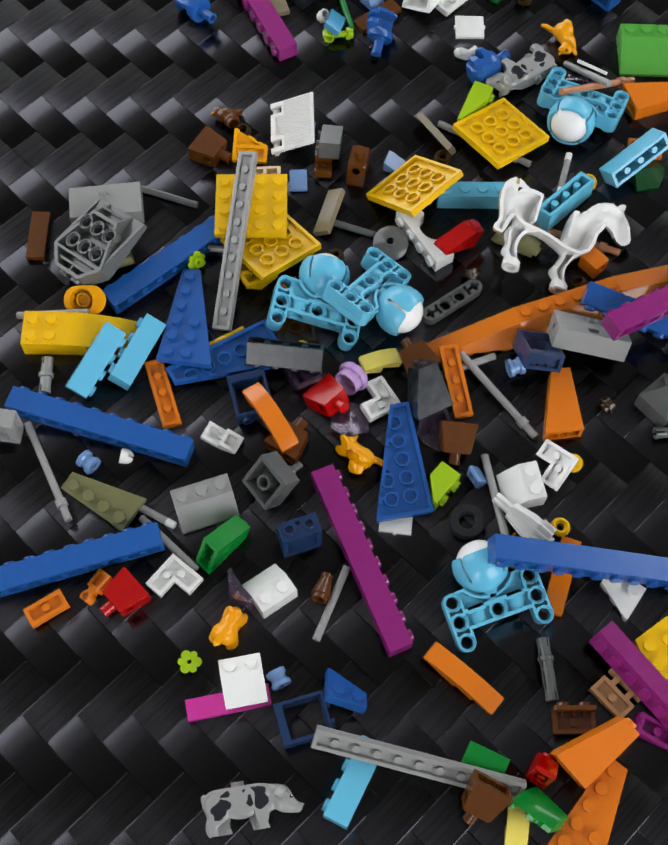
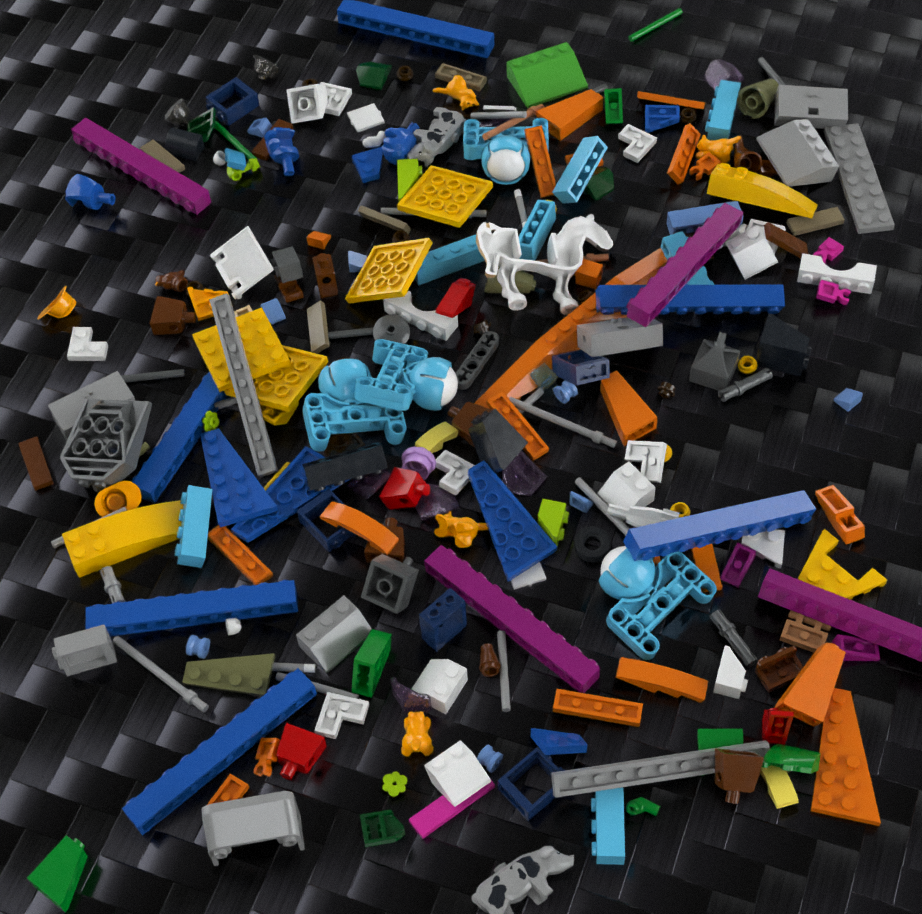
camera: 20 degrees left, 10 degrees down
medium azure brick [65,322,126,399] -> none
white slope [200,421,244,455] -> none
reddish brown torso [438,420,479,465] -> none
none -> light orange piece [37,286,77,320]
none -> white plate [67,327,108,361]
none -> light grey windscreen [201,791,305,866]
none -> orange slope [306,231,331,249]
none -> blue wing [352,147,384,183]
none -> dark green slope [360,810,405,847]
none -> dark tan tile [435,63,487,92]
none -> orange tile [524,125,556,198]
none -> clear light blue slope [530,363,557,391]
none -> orange plate [553,689,643,727]
none -> green arm [626,797,660,816]
none -> white slope [713,645,748,699]
none -> magenta slope [720,543,756,588]

